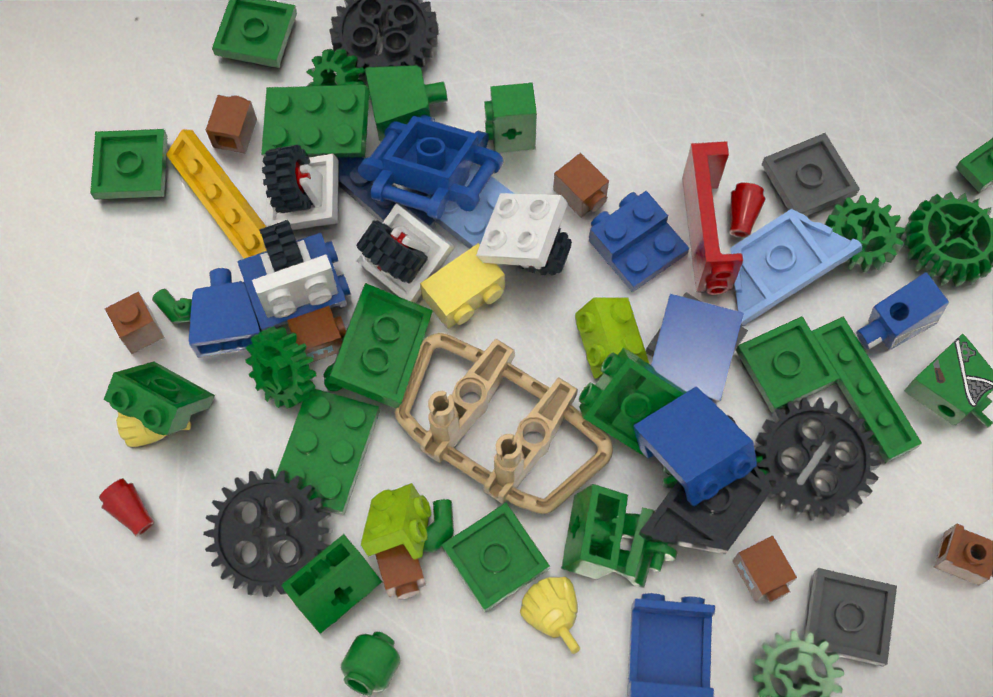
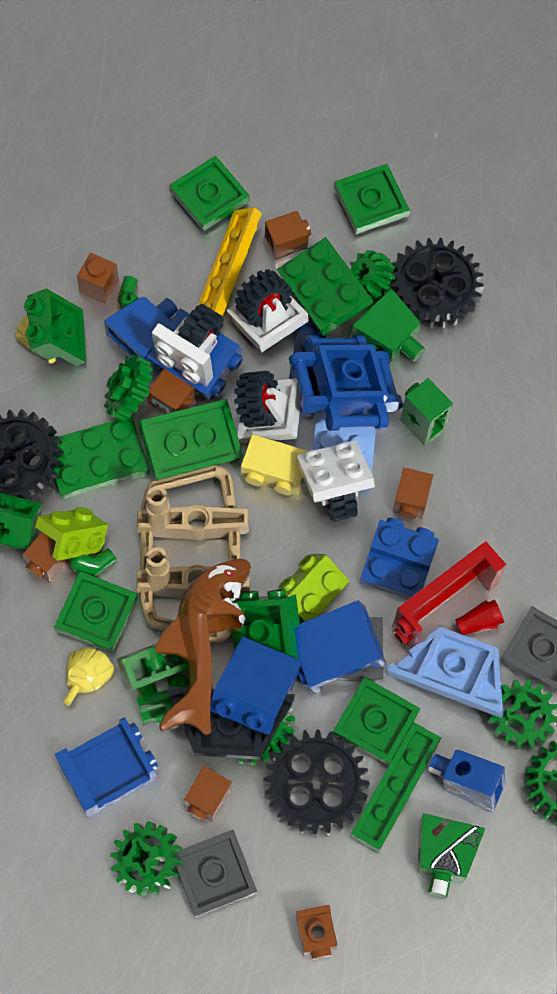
camera: 50 degrees right, 0 degrees up
none -> dark orange piece [155,558,251,735]

